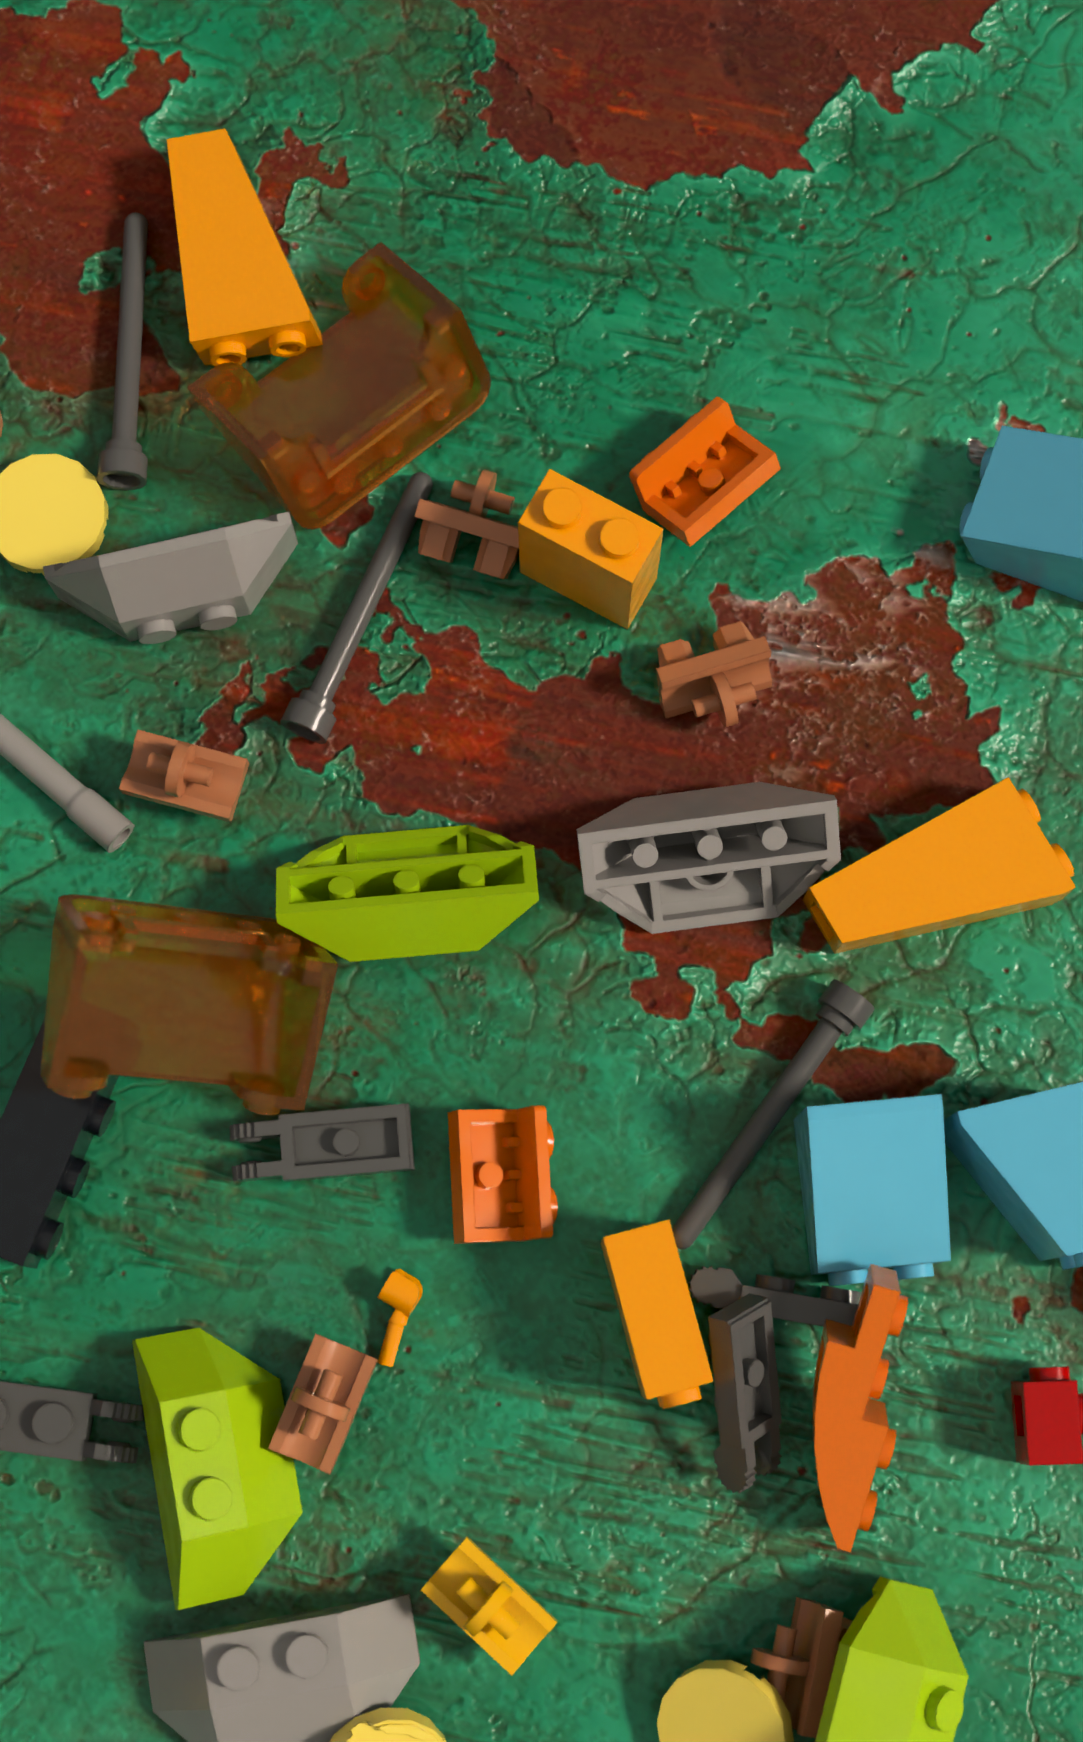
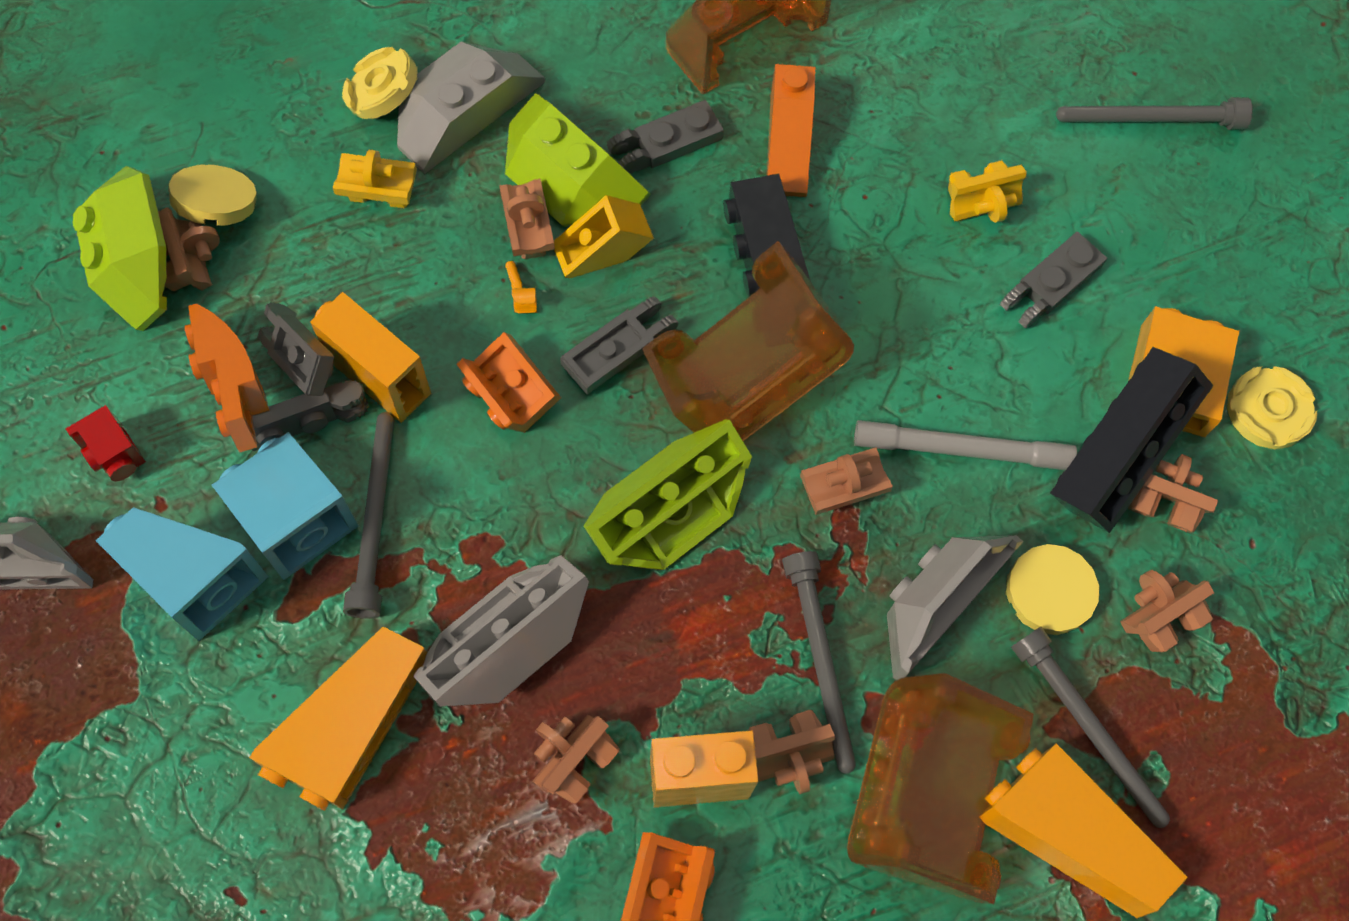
camera: 140 degrees right, 10 degrees down
none -> yellow slope [554,195,654,278]

